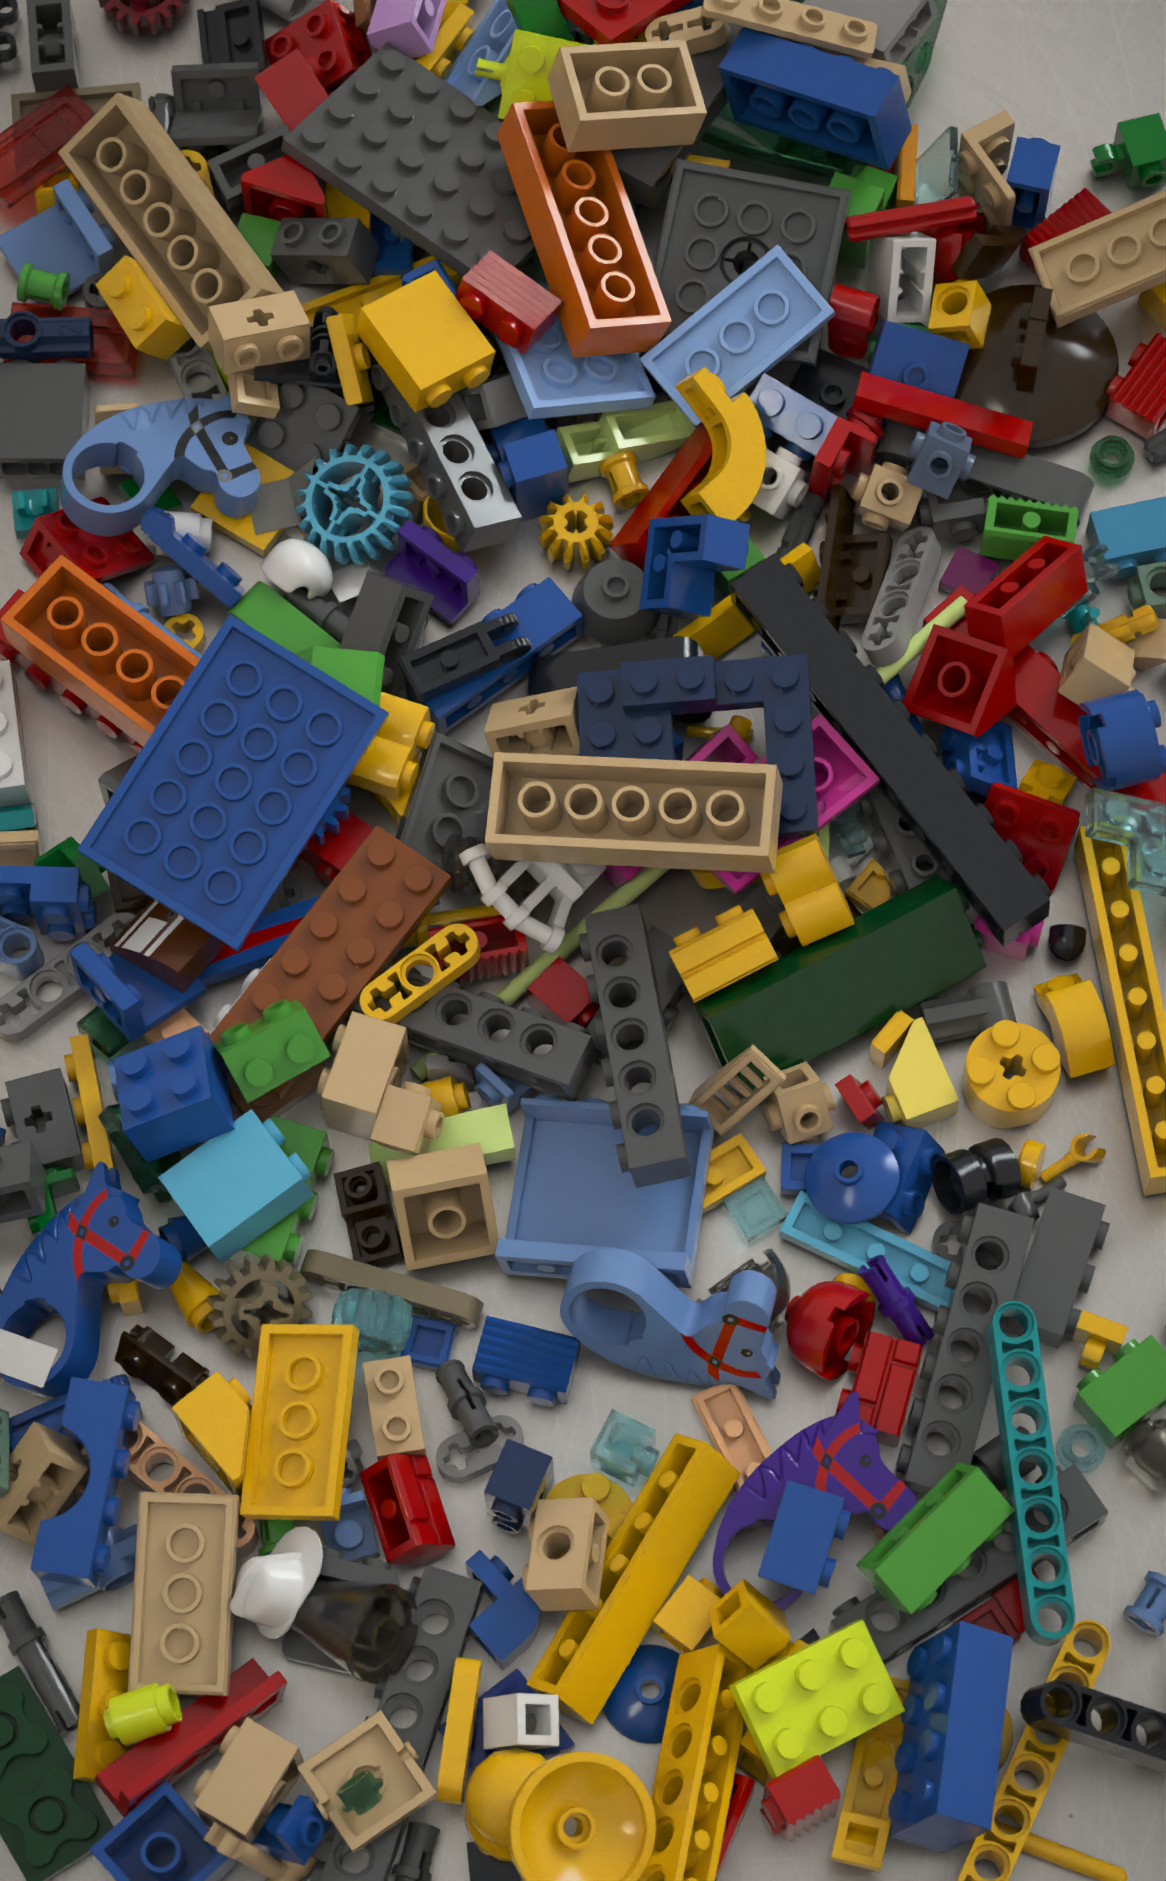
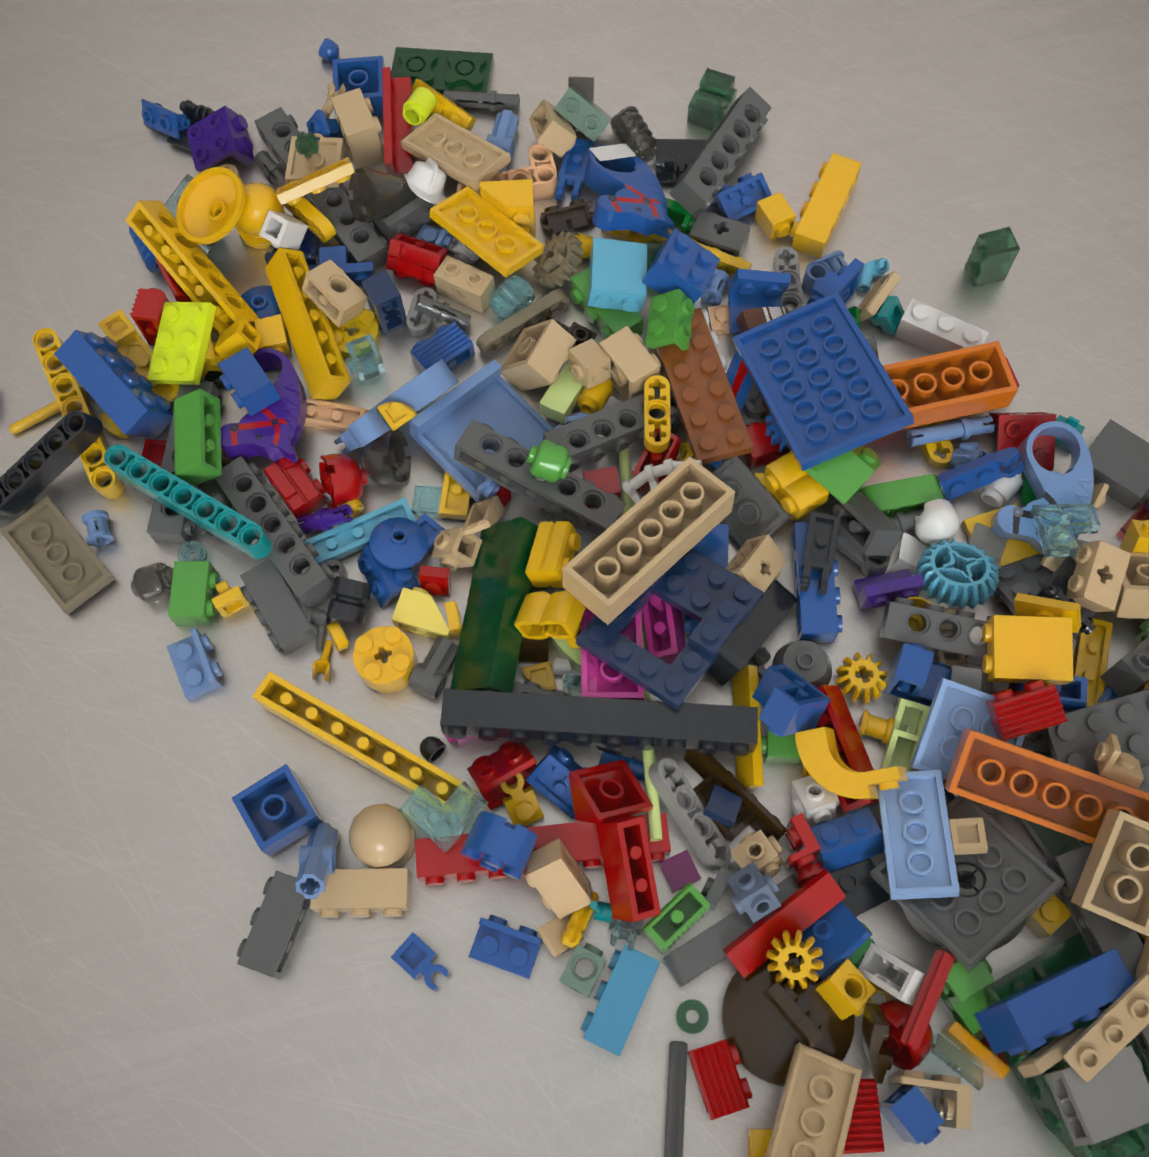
camera: 130 degrees right, 0 degrees up
blue arch [30,1377,141,1588] -> none
blue tile [400,1314,458,1372] -> none
dark grey axle [776,492,824,559] -> none
red piece [828,284,880,361] -> none
yellow brick [1033,973,1115,1078] -> none
none -> yellow plate [276,157,355,205]
none -> yellow tile [376,401,418,431]
none -> bright green head [526,439,572,483]
none -> dark blue tile [702,785,743,828]
none -> yellow gear [766,930,824,989]
none -> tan plate [949,817,988,855]
none -> clear light blue plate [1031,504,1101,557]
none -> tan bracket [1094,733,1144,789]

